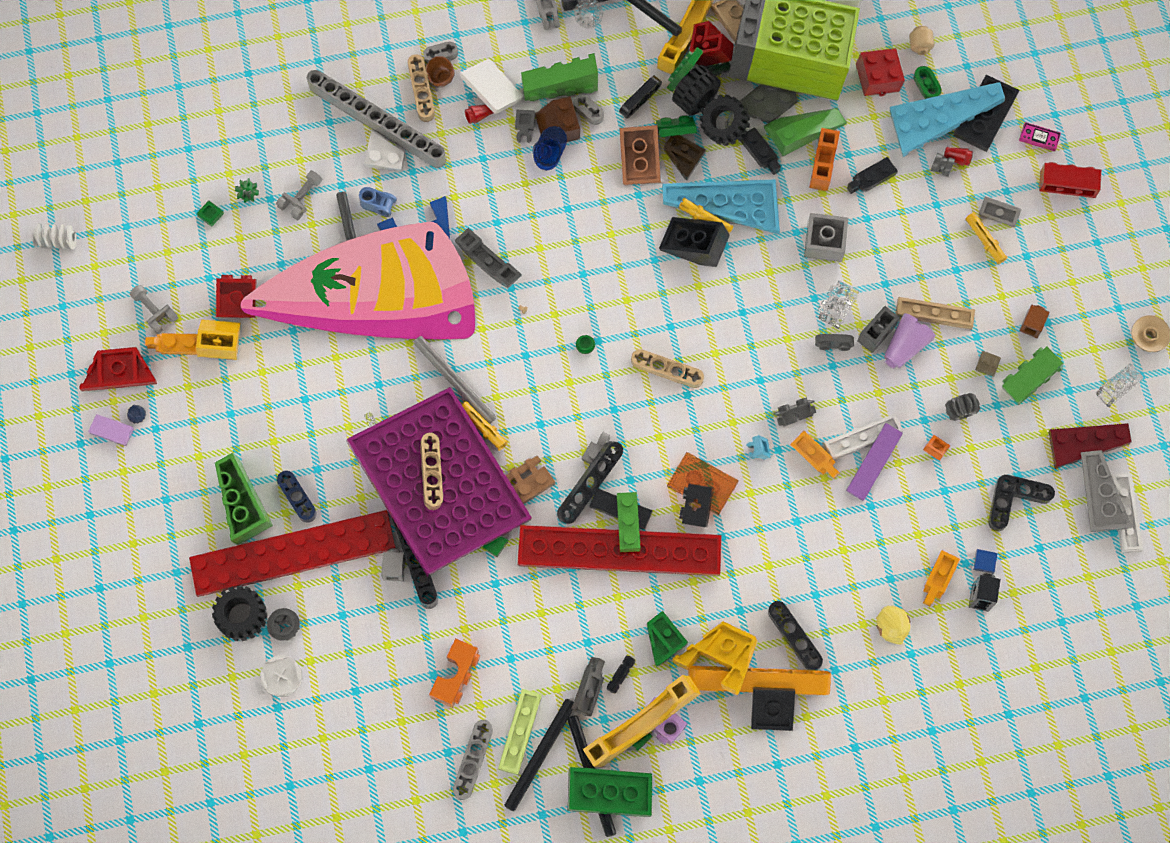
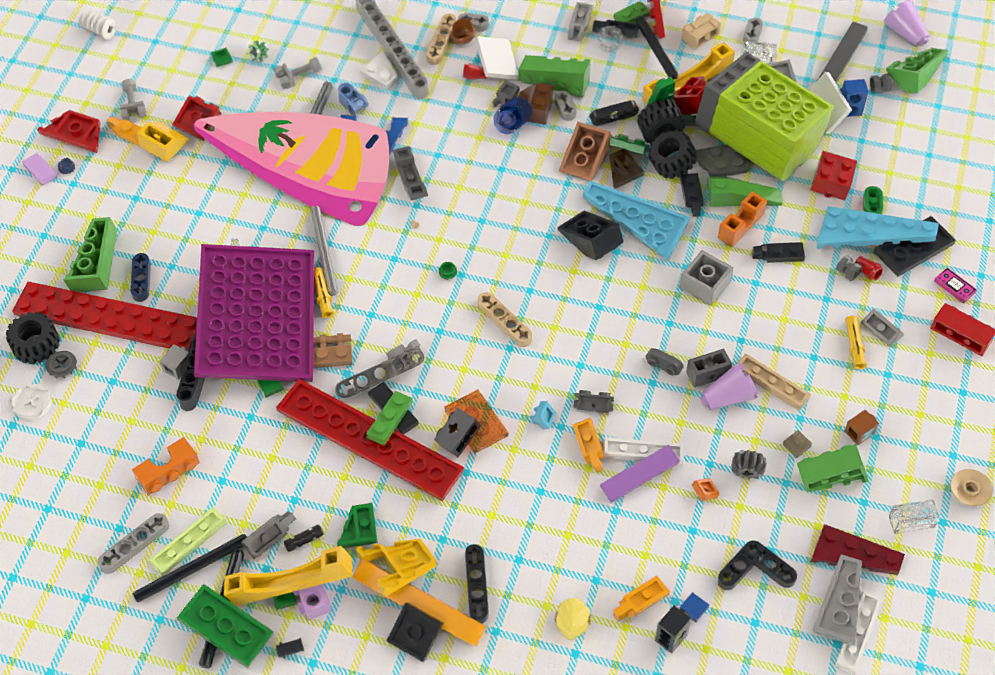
camera: 30 degrees right, 15 degrees down
tan beam [420,433,443,510] -> none
yellow pin [678,197,733,234] -> none
clear brick [818,280,859,329] -> none
tan head [909,26,934,55] -> none
none -> black pin [275,638,304,659]

